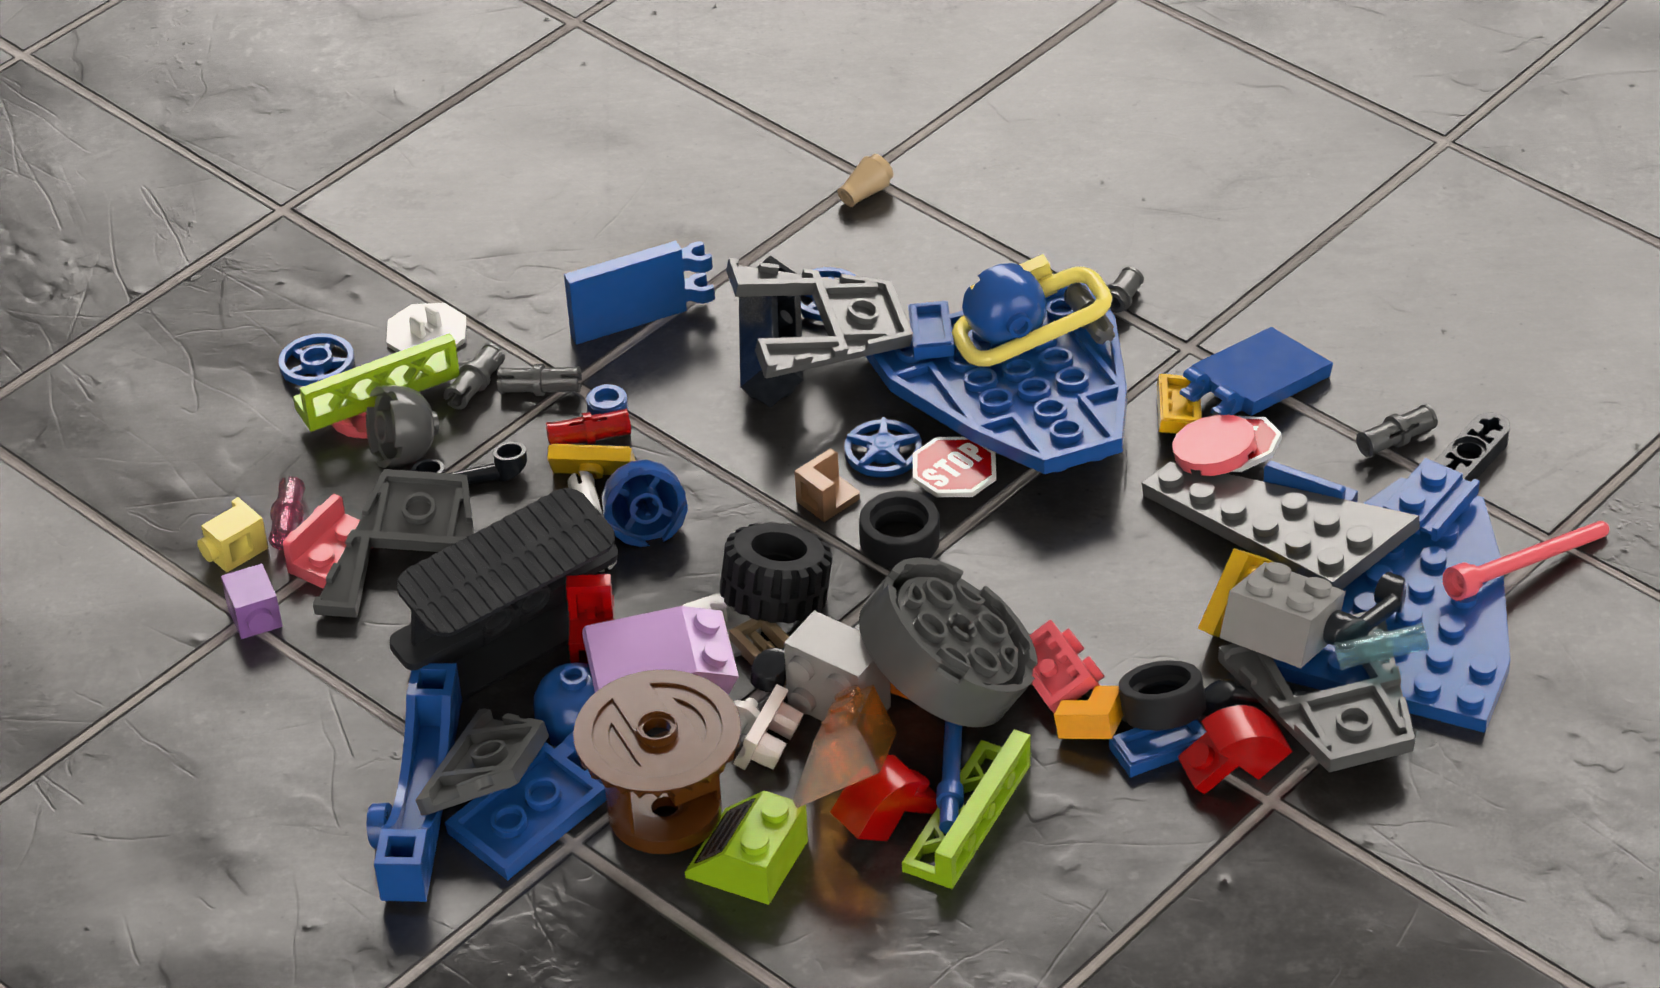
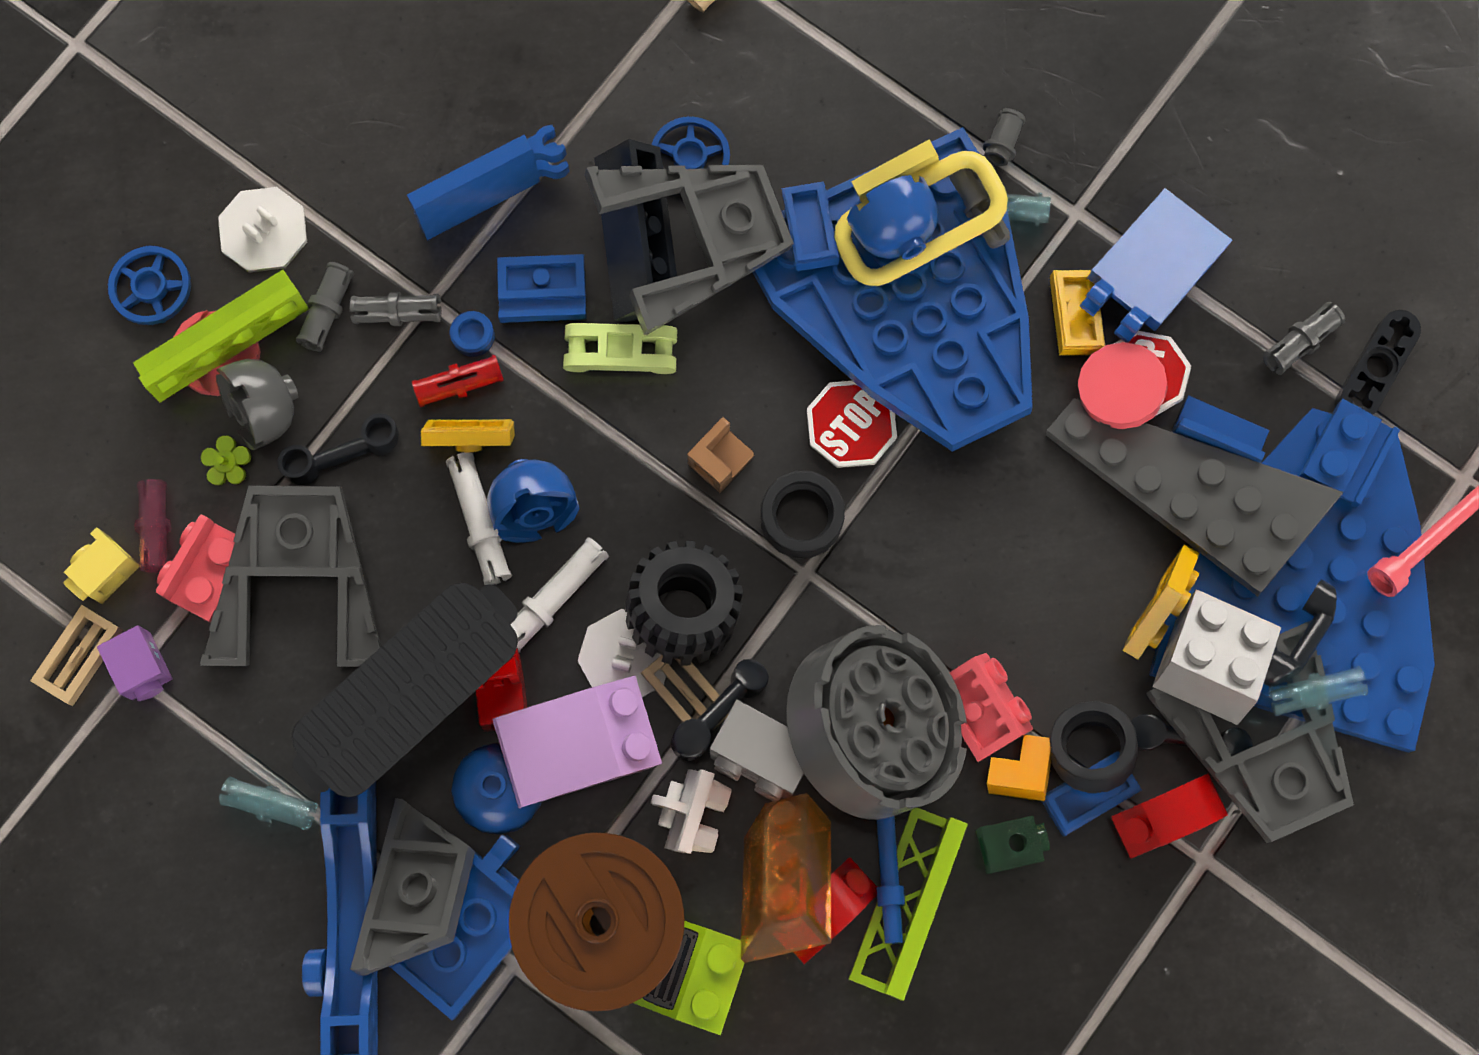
camera: 10 degrees left, 35 degrees up
blue wheel [844,417,922,477] -> none
none -> tan tile [30,605,124,706]
none -> lime plant [201,436,251,486]
none -> clear light blue pin [219,777,317,830]
none -> blue plate [497,254,587,323]
none -> white pin [510,537,609,652]
none -> yellowish green plate [563,323,677,374]
none -> clear green brick [975,816,1050,875]
none -> clear light blue pin [1007,192,1051,226]

